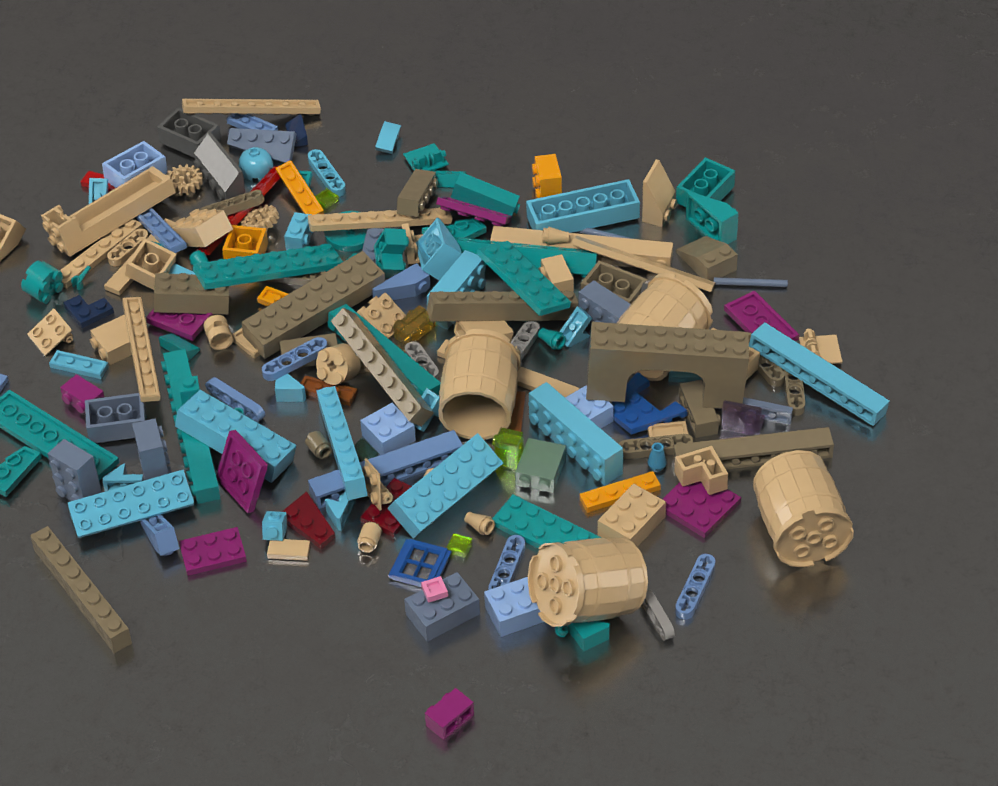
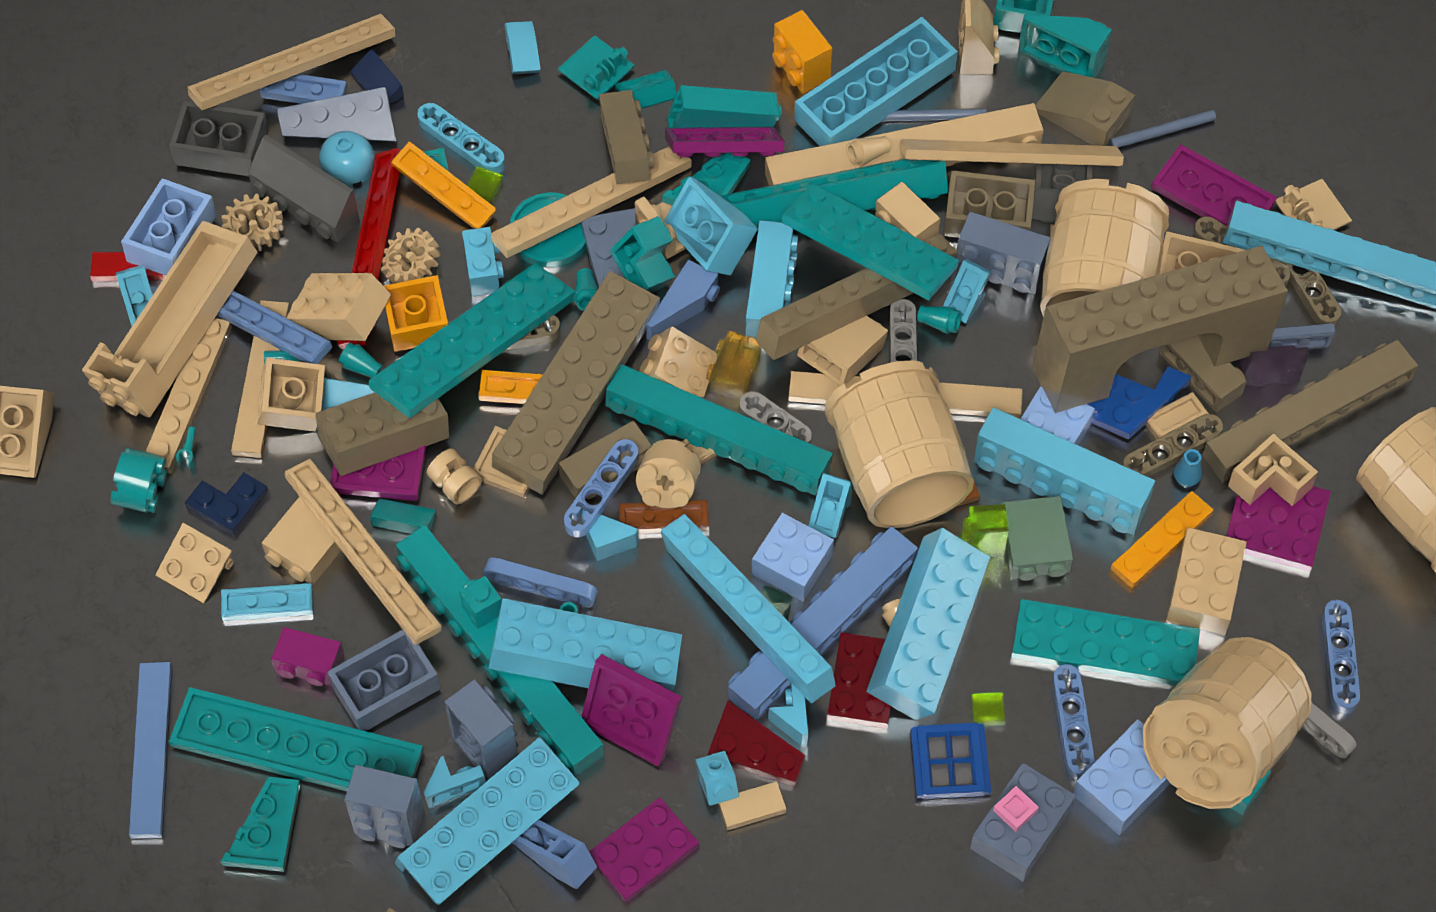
camera: 25 degrees left, 15 degrees up
tan beam [107,229,149,267] -> none
dark tan beam [200,190,265,216] -> none
dark tan brick [305,431,332,459] -> none
dark tan brick [331,308,434,427] -> none
tan brick [357,522,382,553] -> none
tan hinge [363,458,393,510] -> none
tan cone [464,512,495,535] -> none

